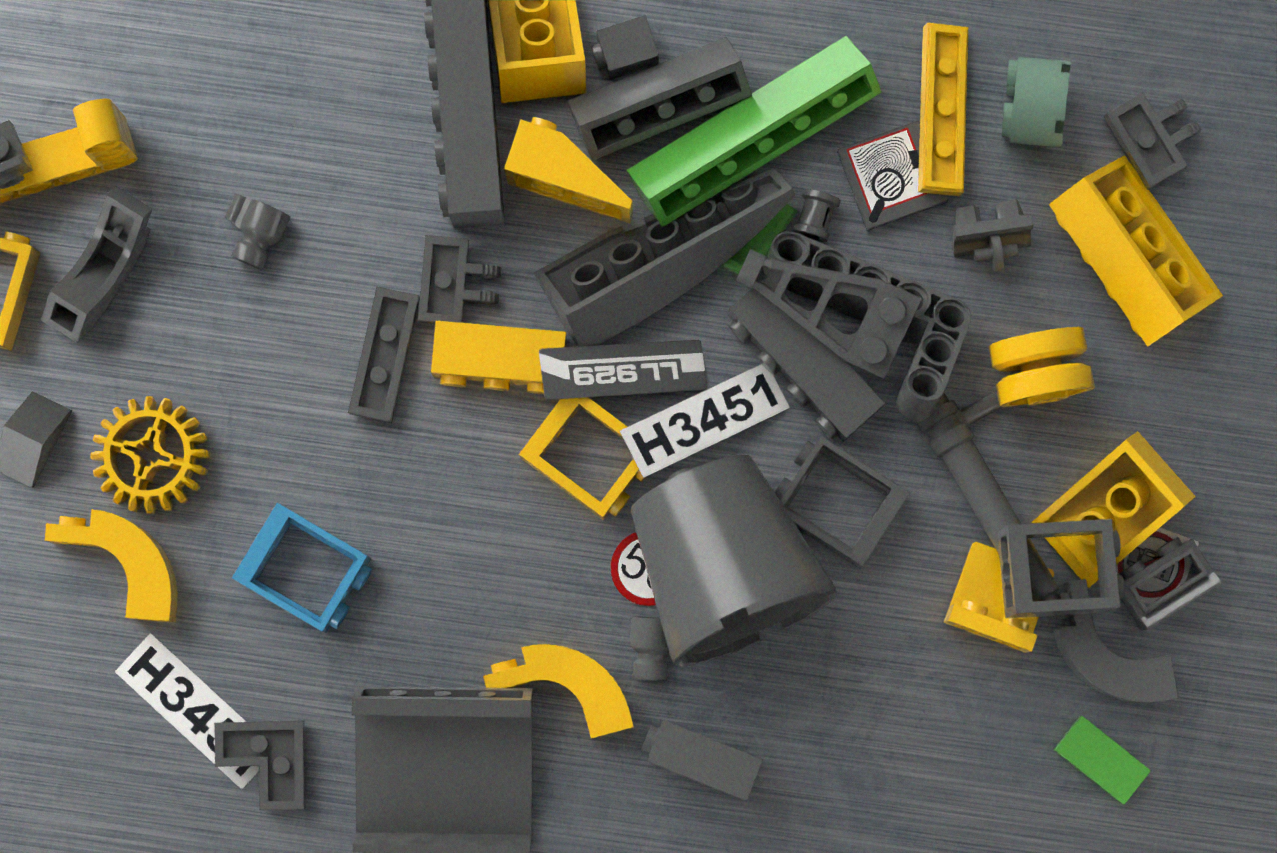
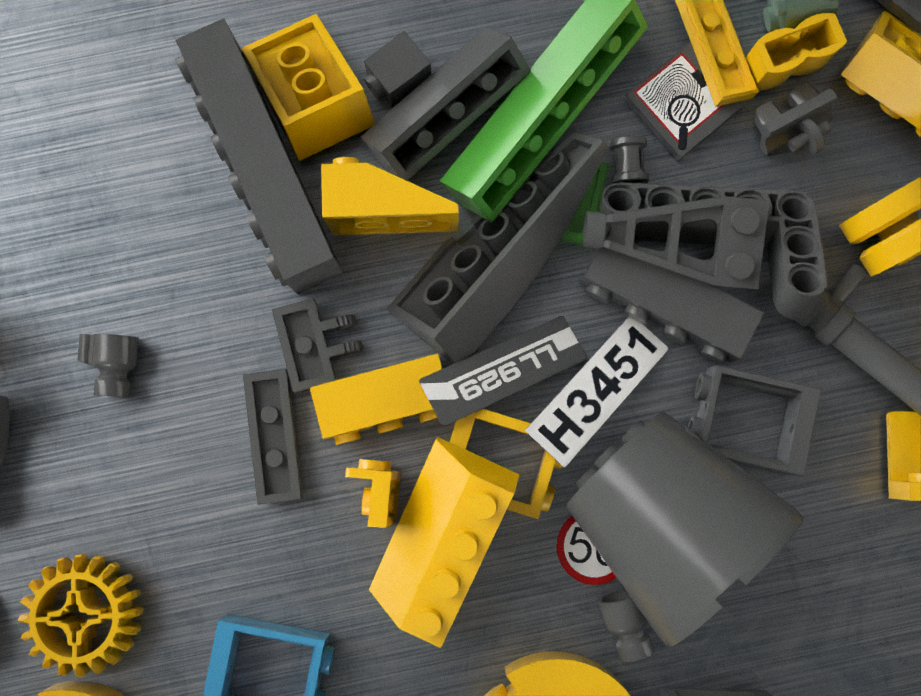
camera: 20 degrees left, 0 degrees up
none -> yellow bracket [345,459,402,528]
none -> yellow slope [369,437,520,648]
none -> yellow brick [746,13,847,90]

